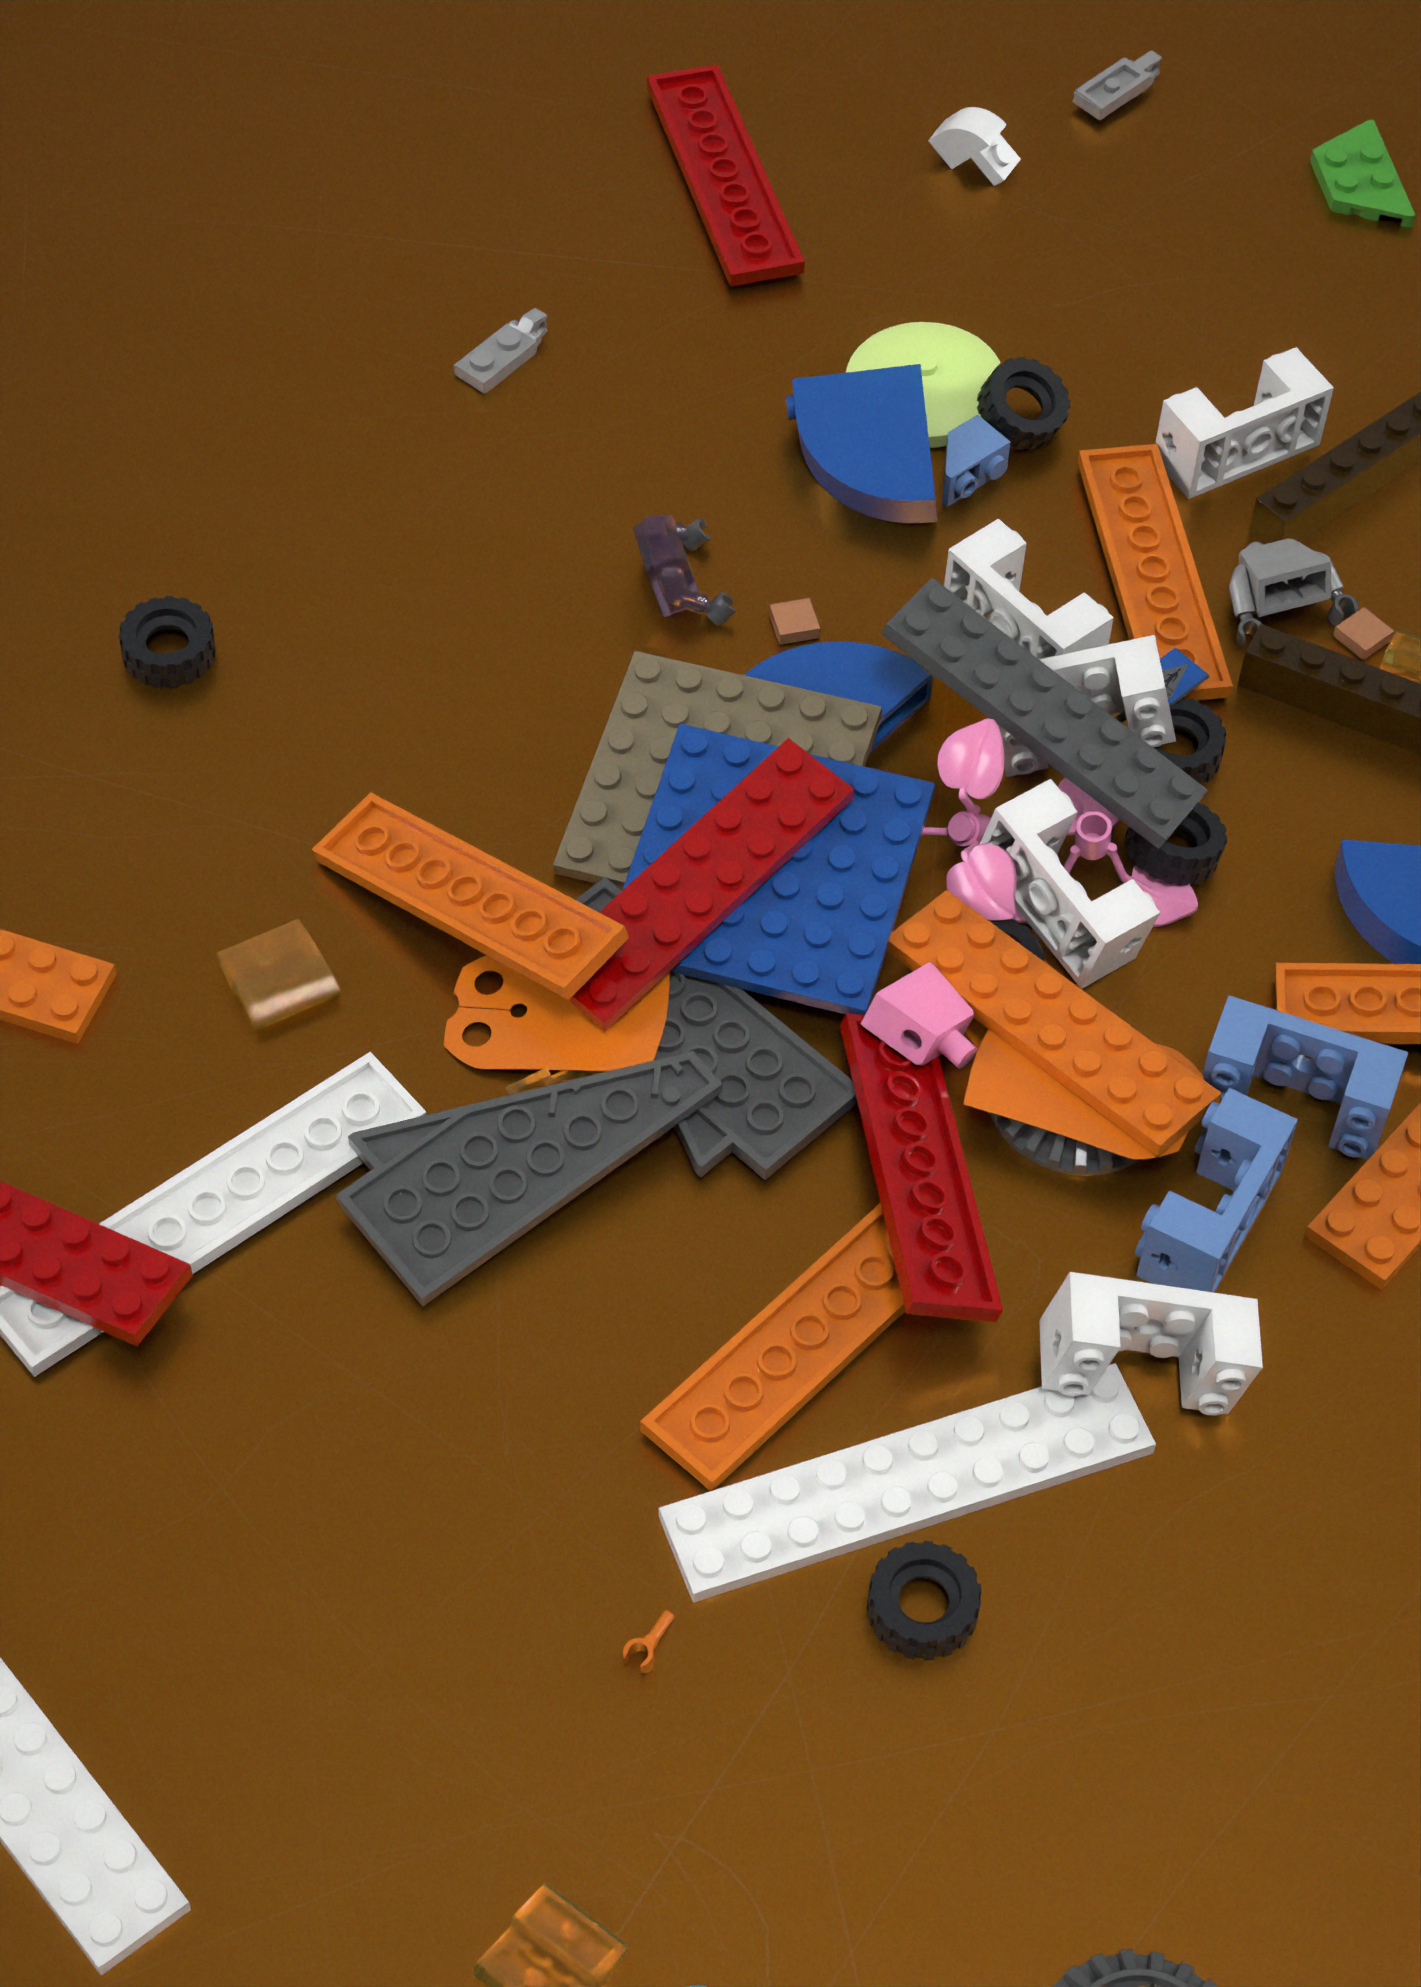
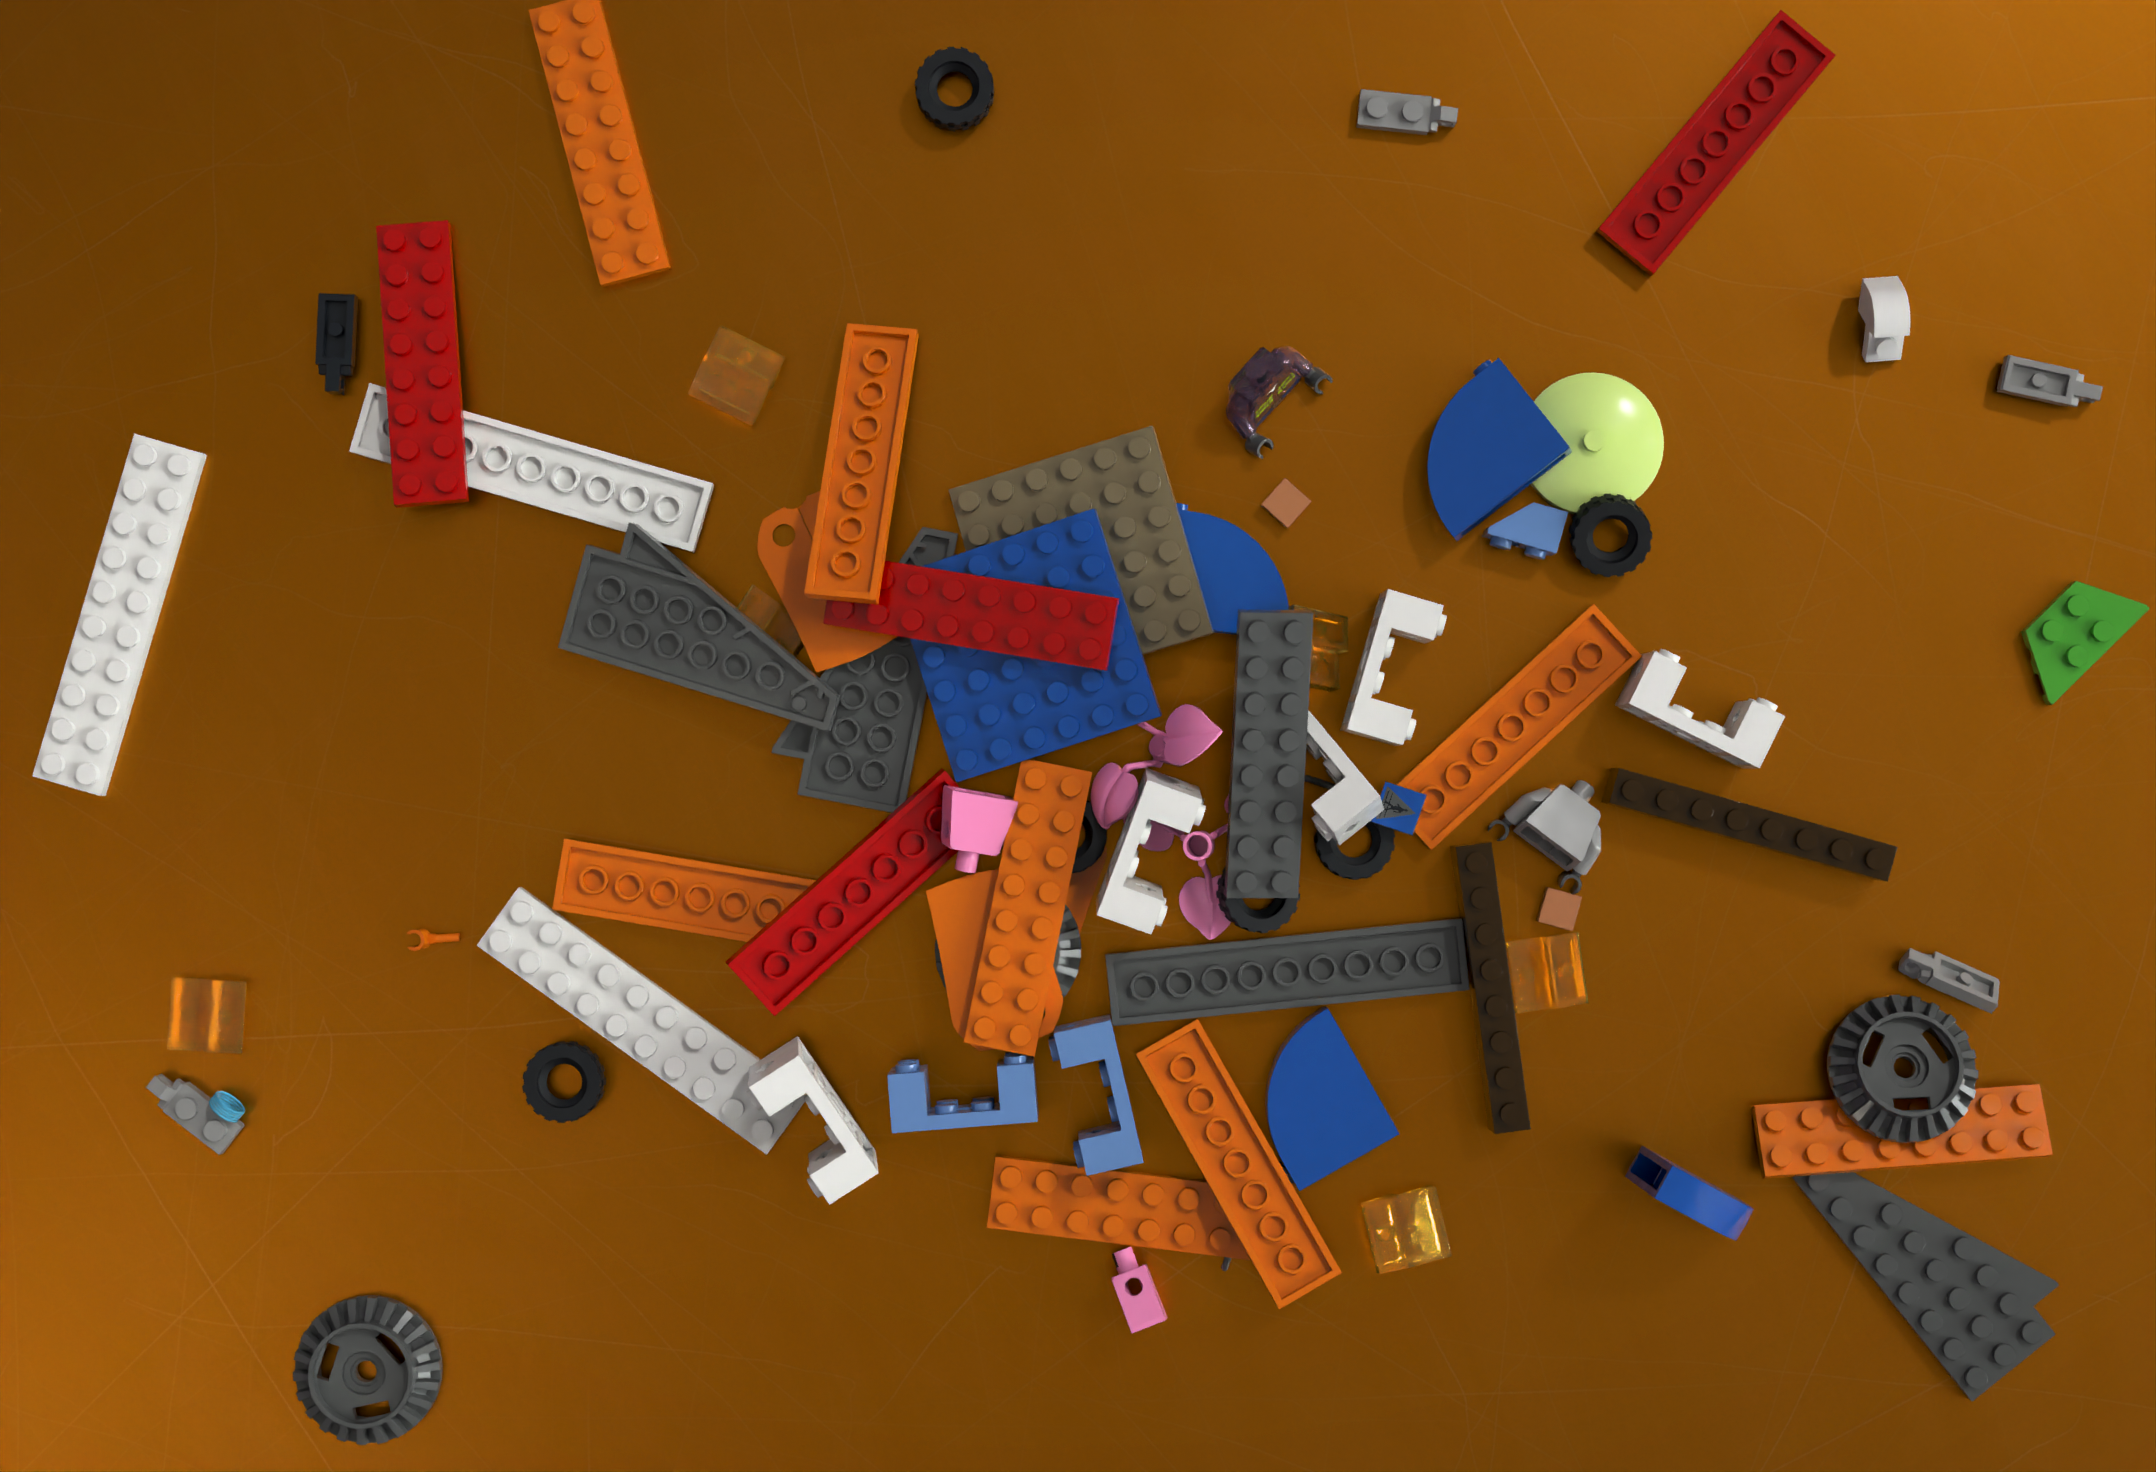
camera: 55 degrees right, 35 degrees up
none -> dark grey plate [1105,918,1470,1026]

